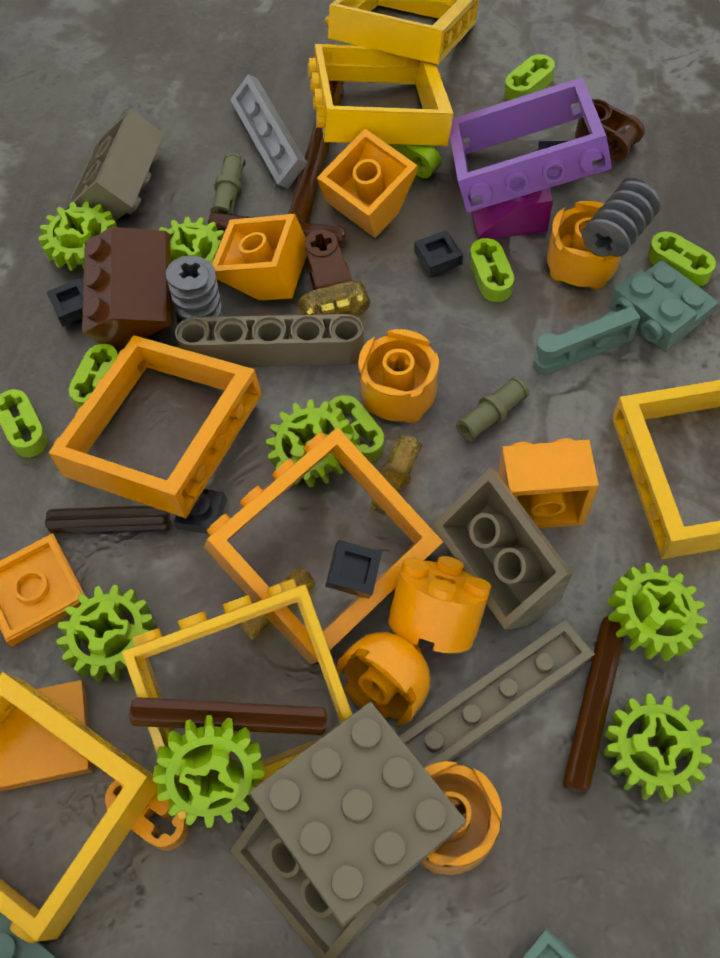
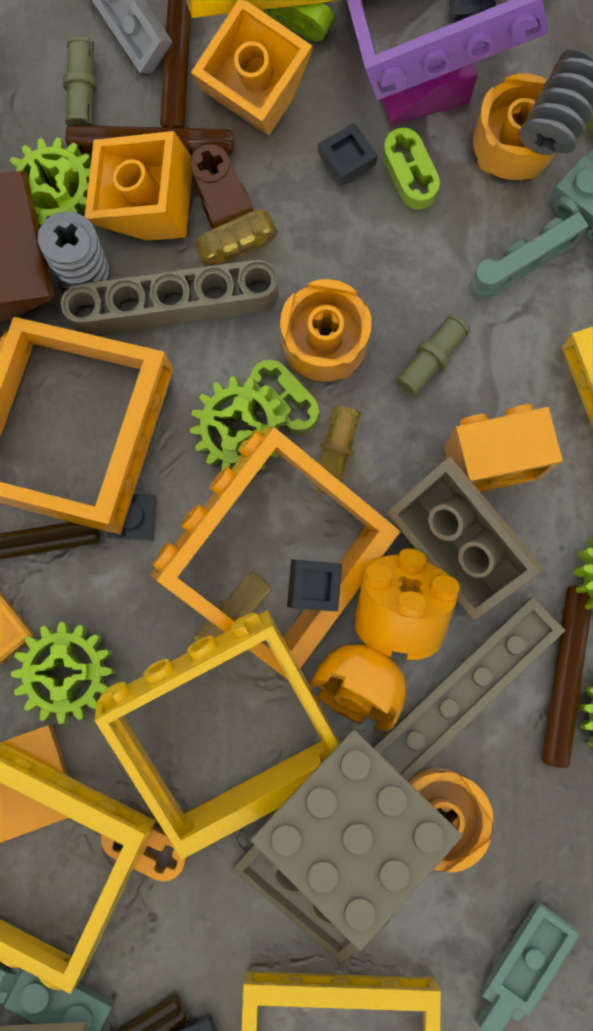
camera: 10 degrees left, 20 degrees up
reddish brown axle [129,697,327,735] -> none
lime gear [153,715,265,828] -> none

